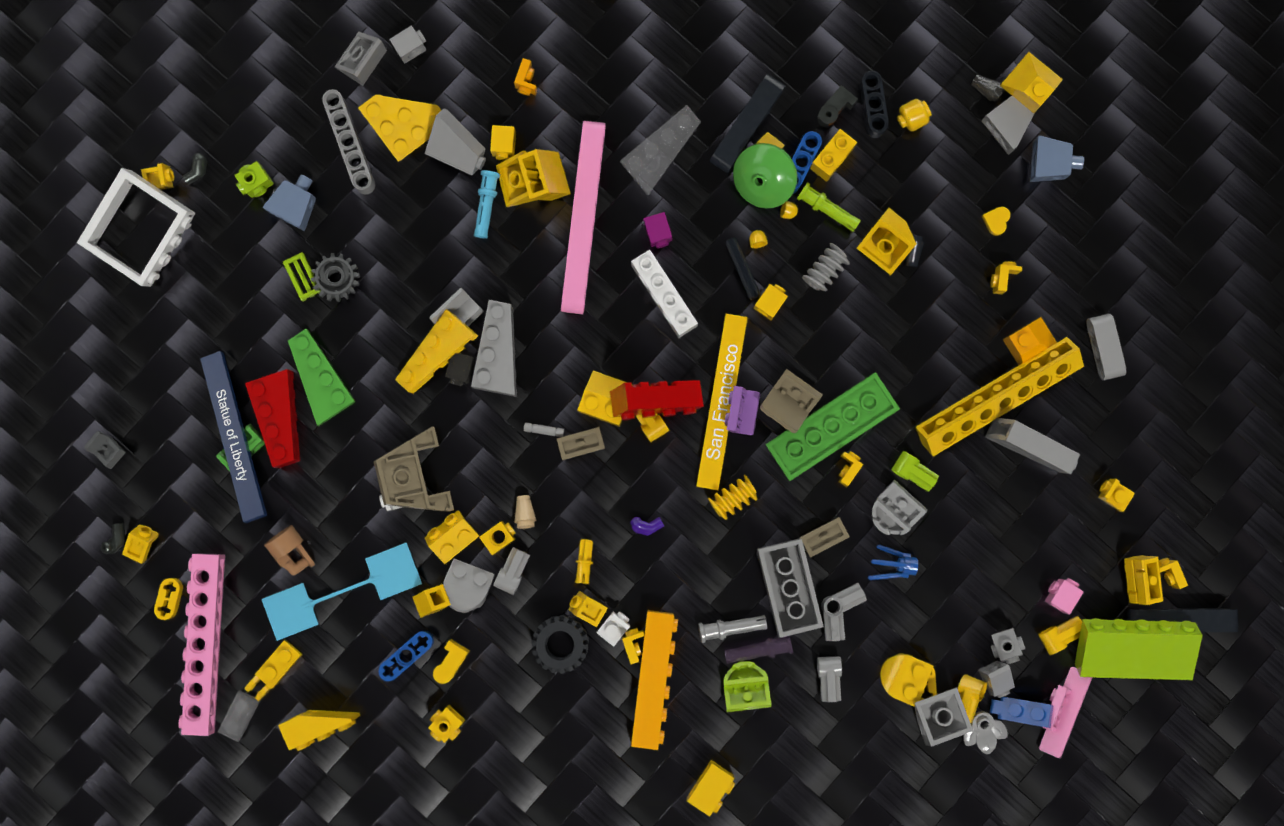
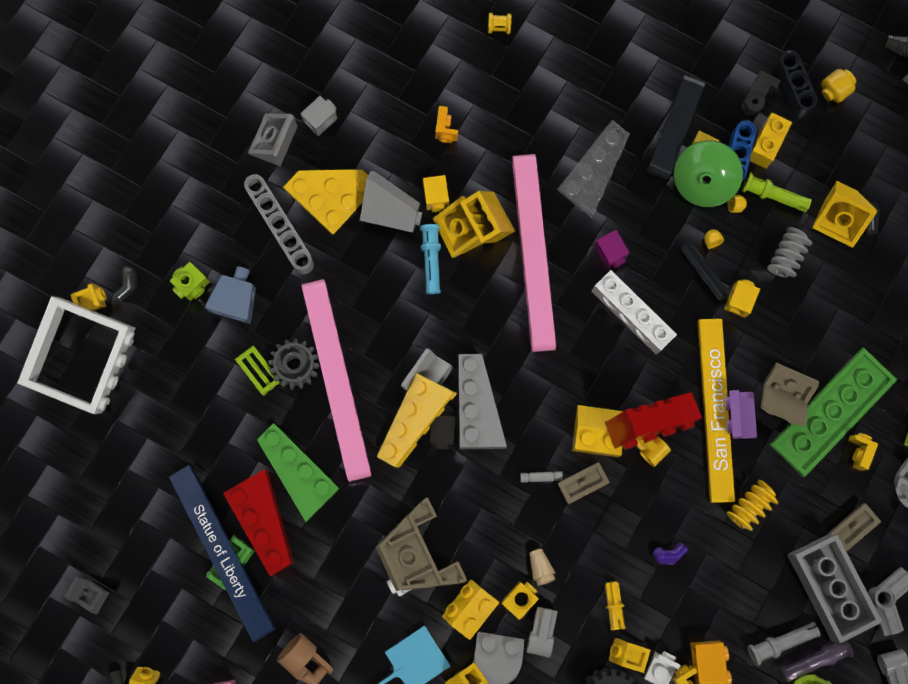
camera: 20 degrees left, 5 degrees down
none -> bright pink beam [302,279,371,482]

